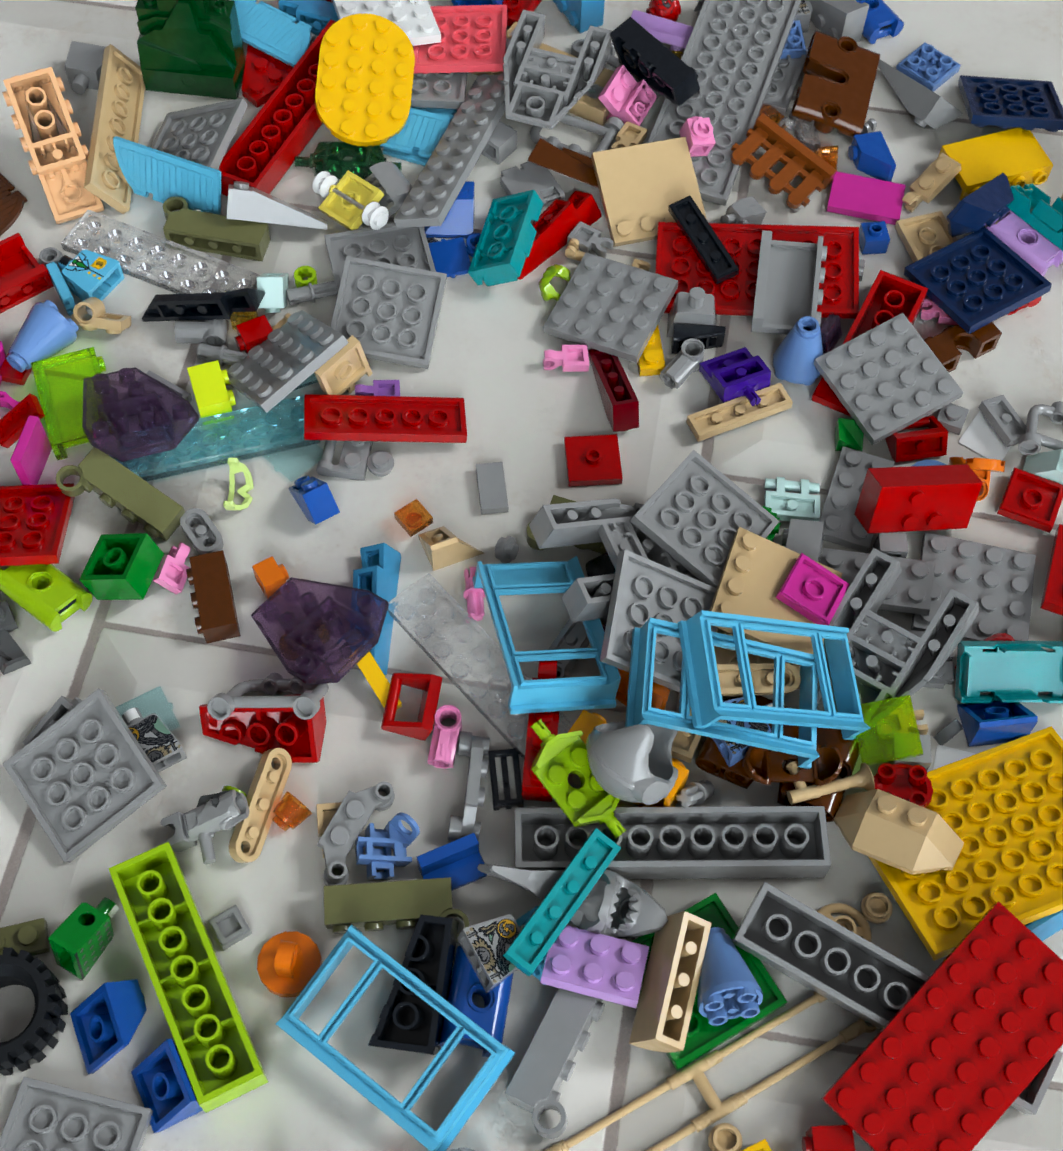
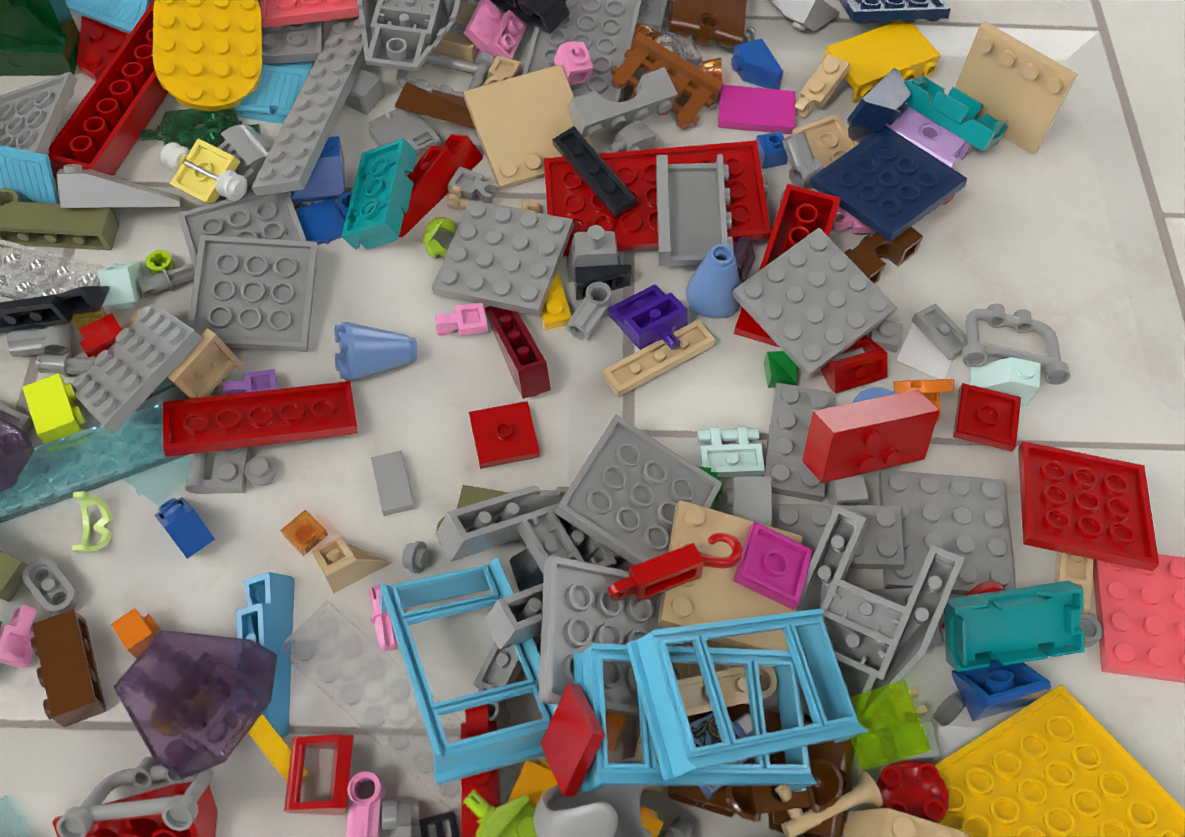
camera: 10 degrees left, 0 degrees up
none -> medium blue cone [334,322,417,381]
none -> red tile [540,683,605,797]
none -> light grey arch [567,67,678,137]
none -> red piece [607,532,743,602]
none -> light grey piece [782,131,824,188]

